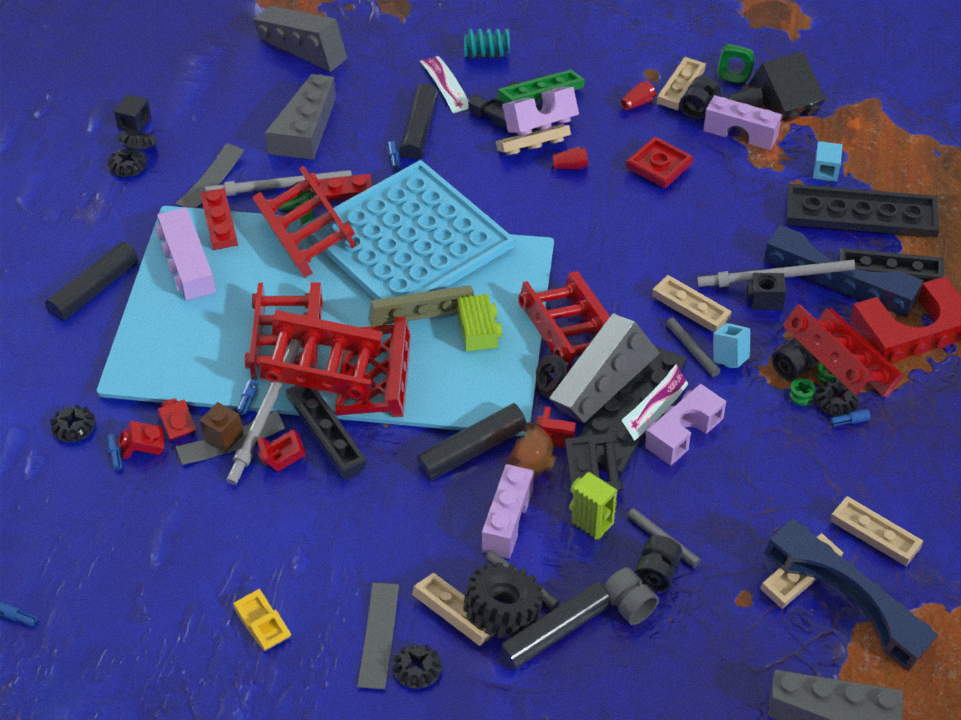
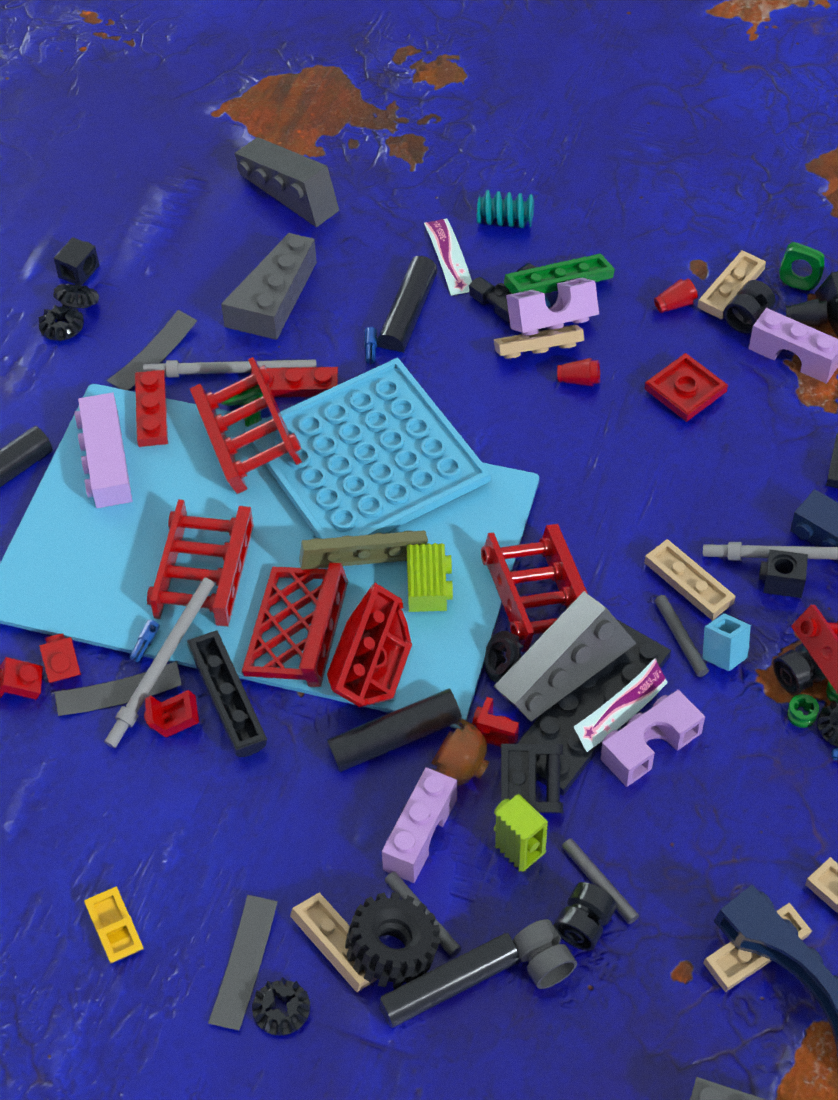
camera: 10 degrees right, 5 degrees up
reddish brown brick [199,402,244,452] -> none
red fence [260,310,383,400] -> none
none -> red wedge [327,583,412,707]

